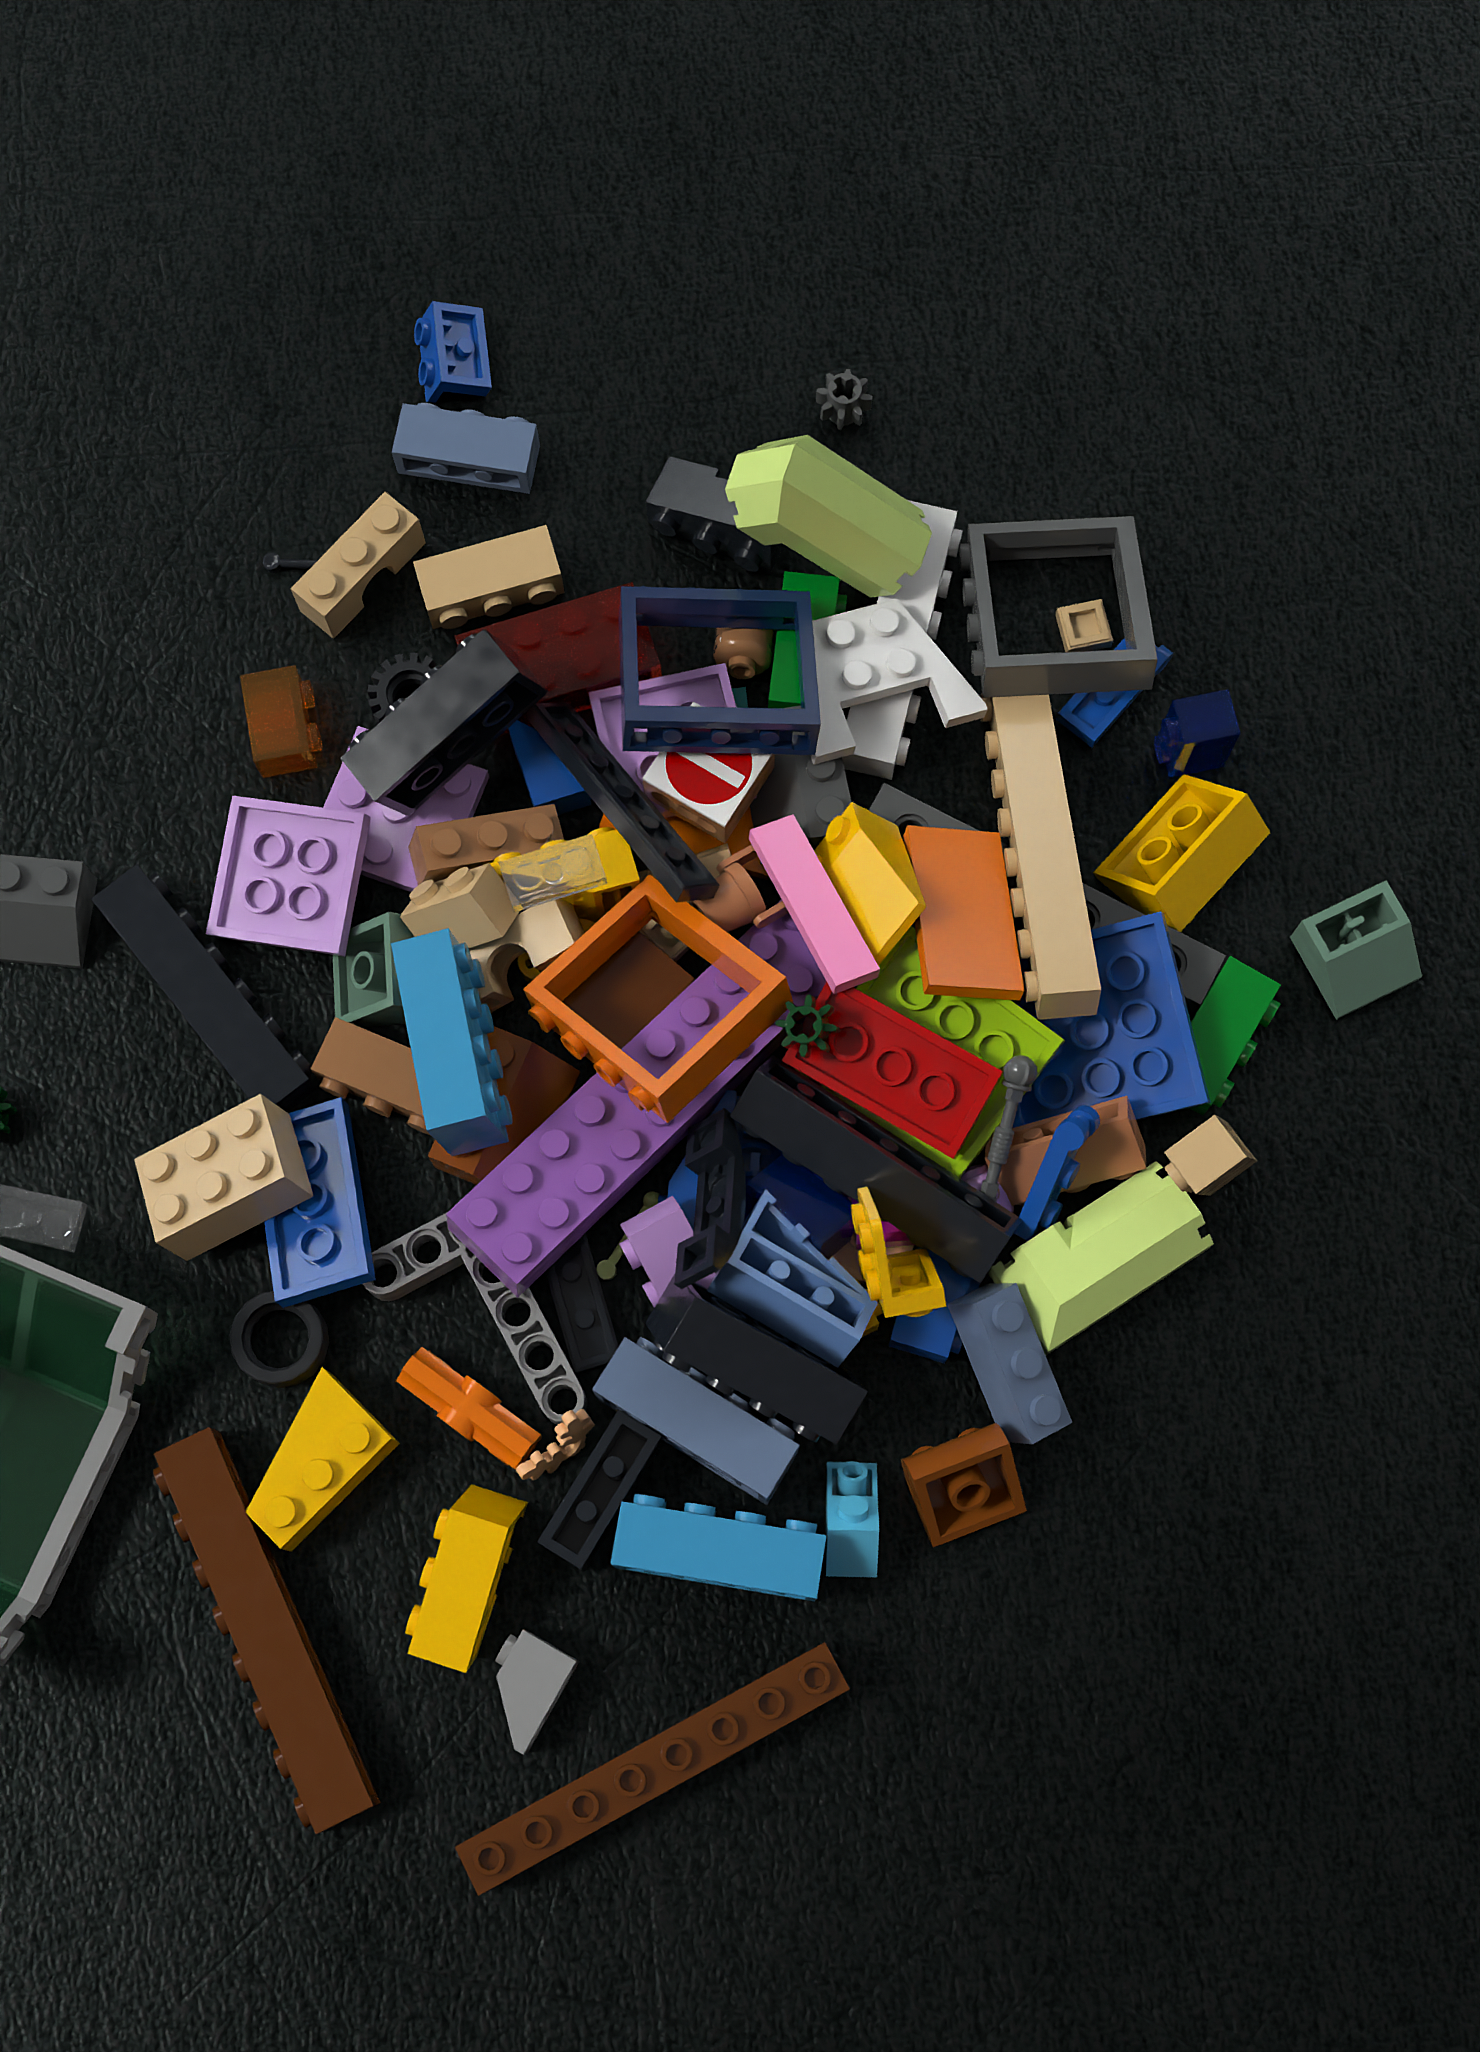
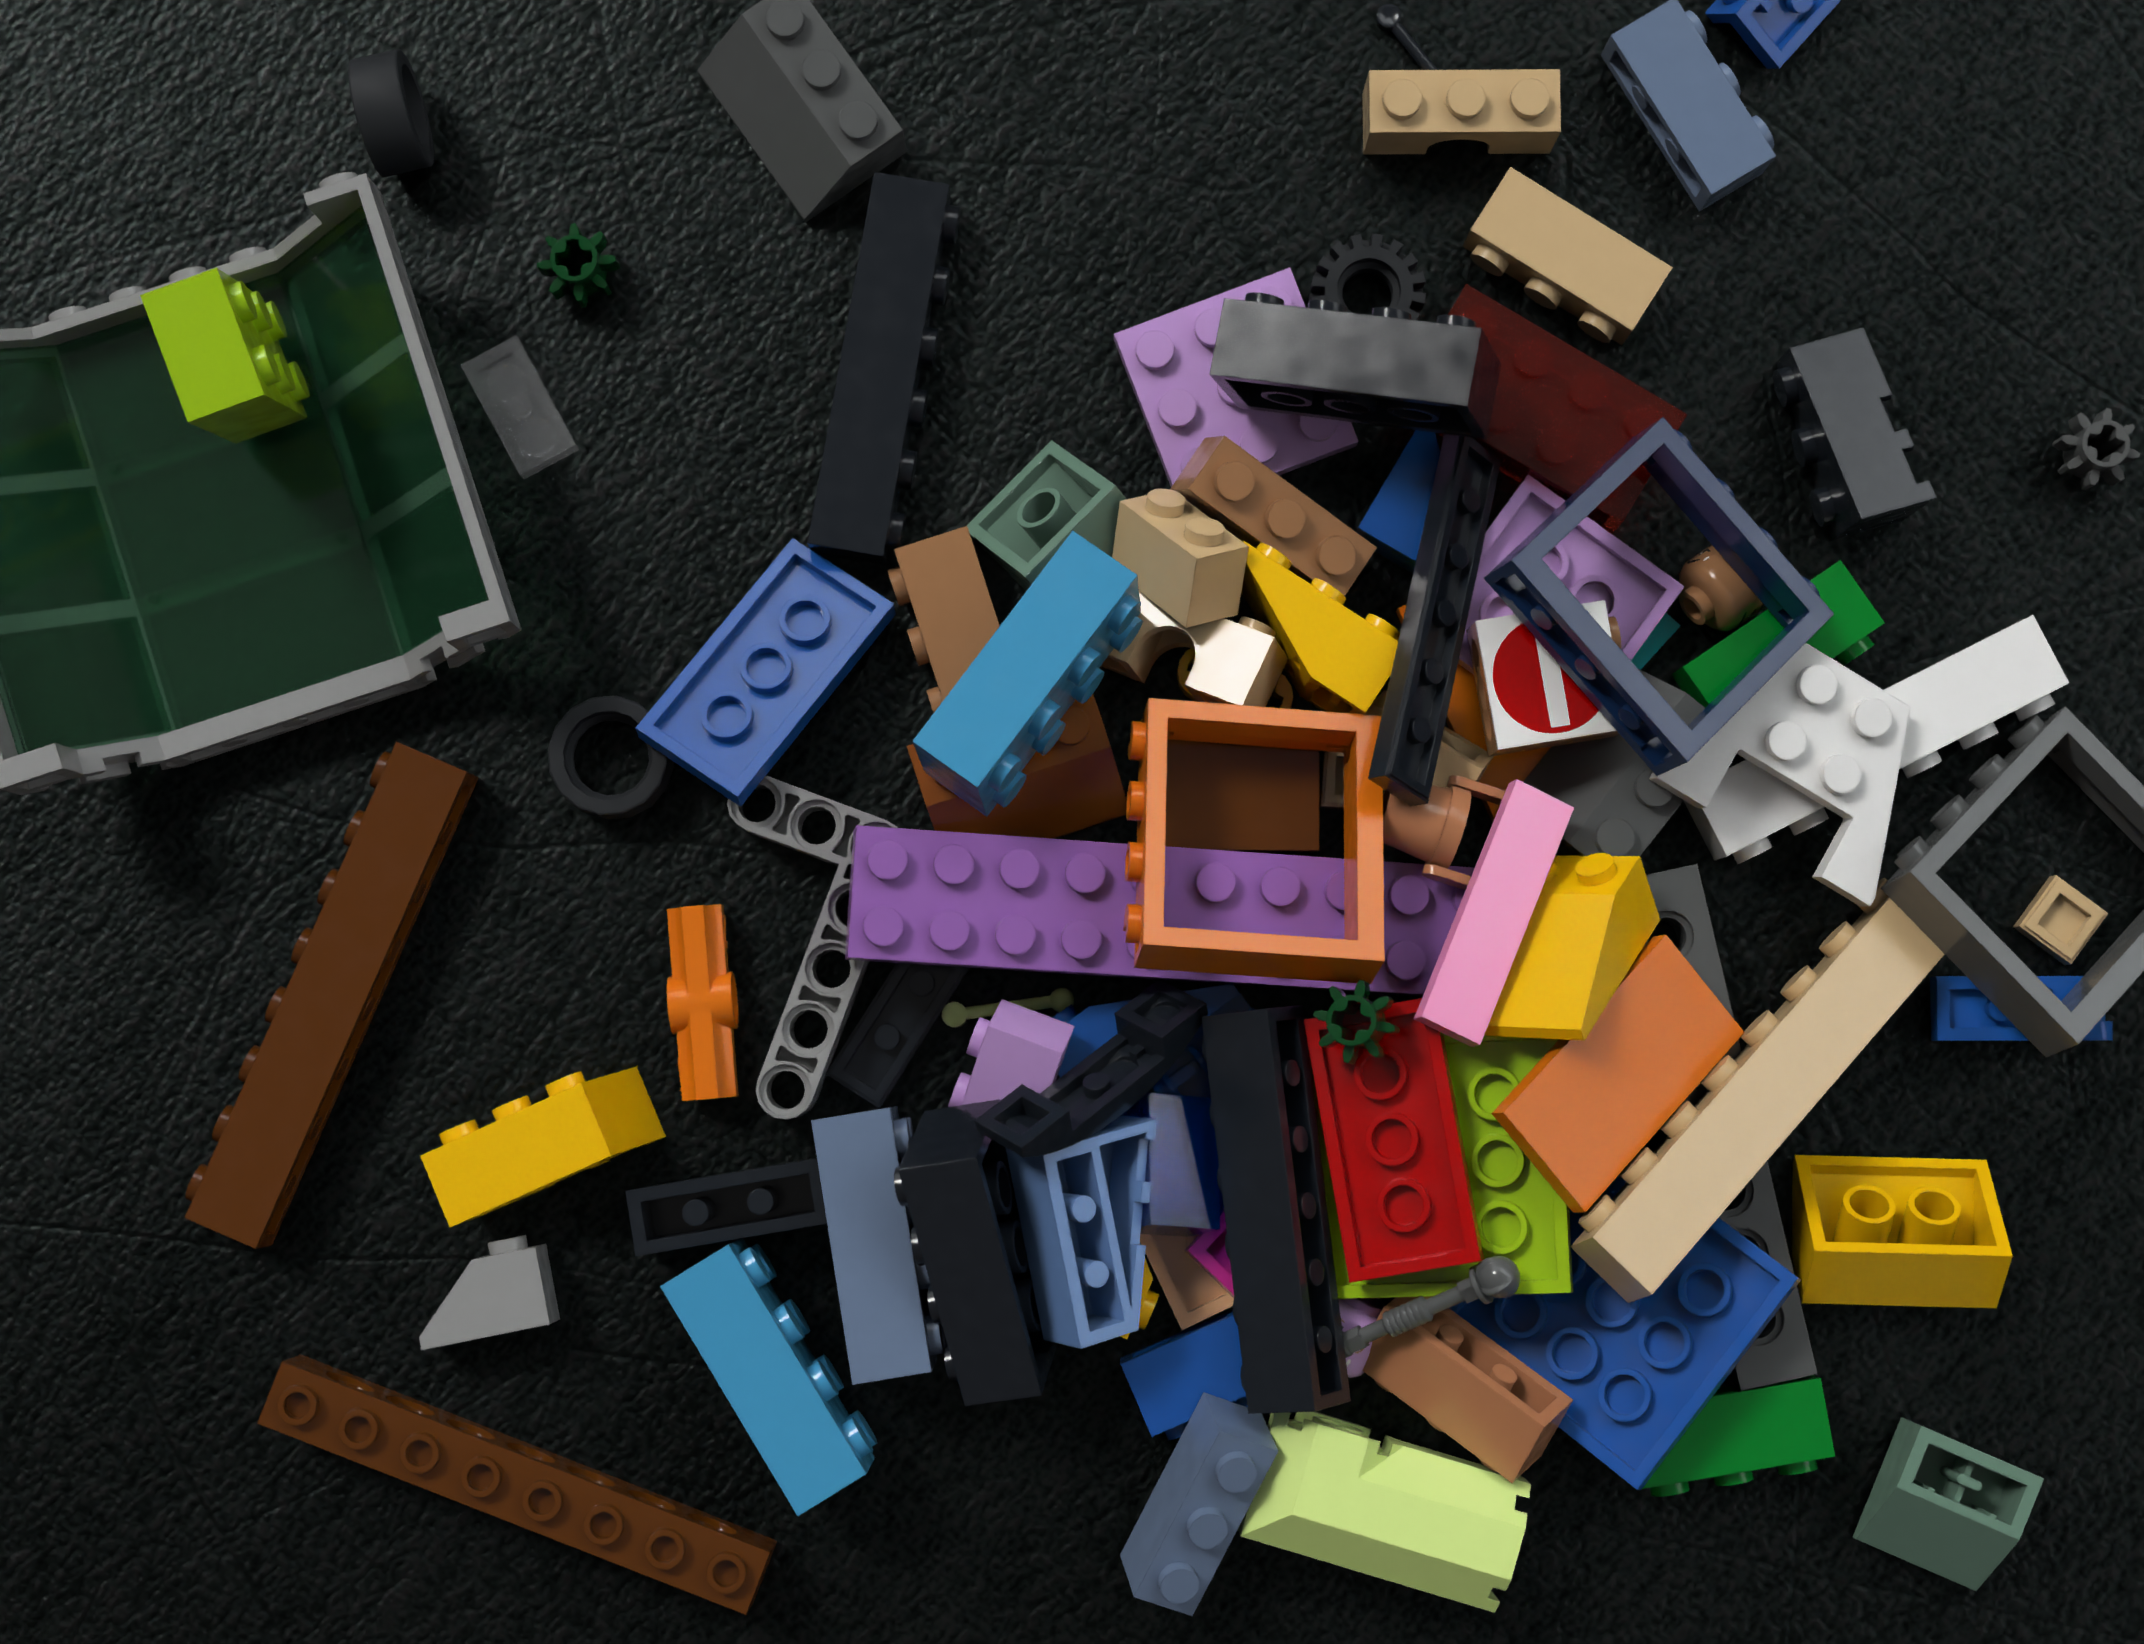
camera: 50 degrees right, 10 degrees up
tan brick [134,1094,313,1261] -> none
lavender plate [206,796,371,957] -> none
clear orange brick [240,665,322,778] -> none
yellow wedge [246,1367,400,1552] -> none
clear plate [498,834,607,912] -> none
light nougat animal [516,1409,595,1480] -> none
yellowish green brick [725,435,932,597] -> none
medium azure slope [825,1461,879,1577] -> none
yellow bracket [851,1187,946,1318] -> none
dark orange brick [901,1423,1027,1547] -> none
blue plate [1014,1105,1100,1241] -> none
clear blue brick [1154,689,1241,778] -> none
tan brick [1164,1115,1257,1196] -> none

